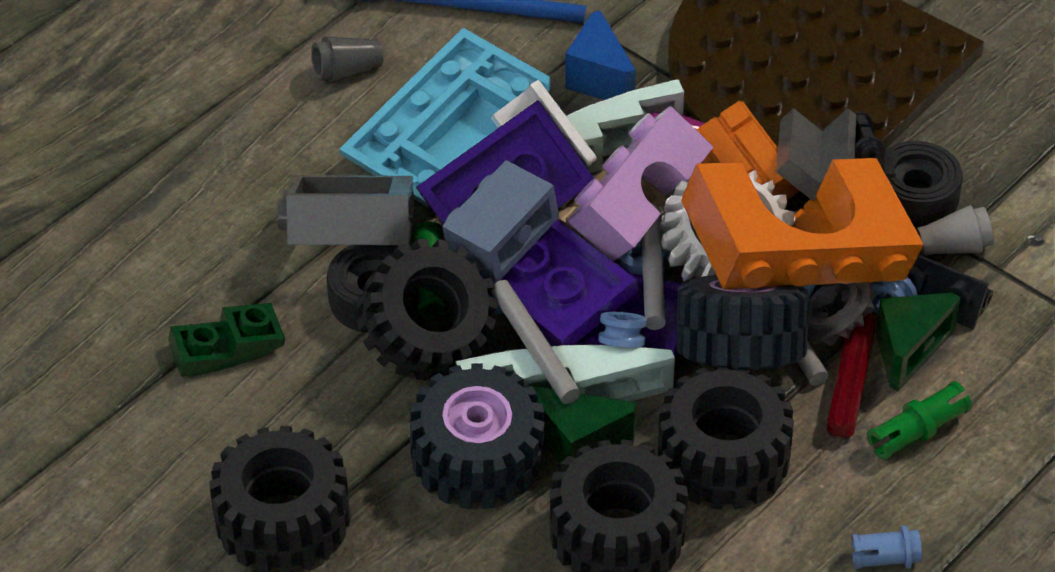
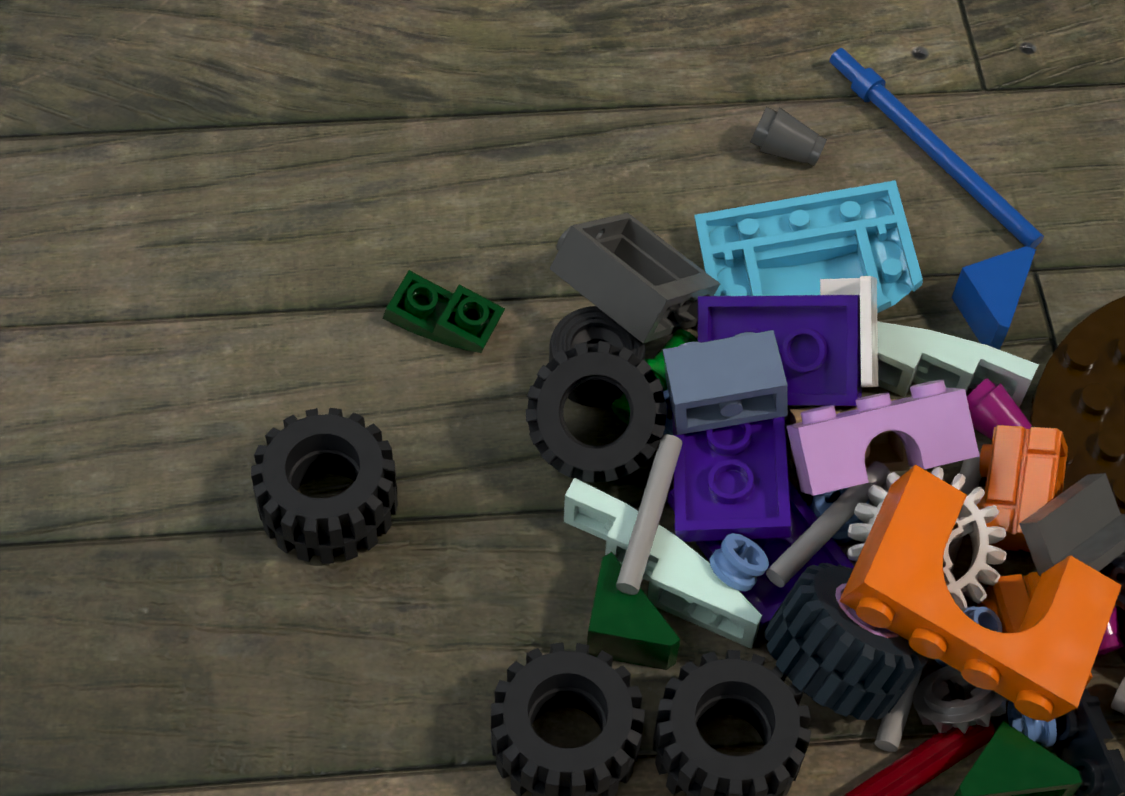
camera: 40 degrees right, 10 degrees up
black wheel [410,363,545,509] -> none

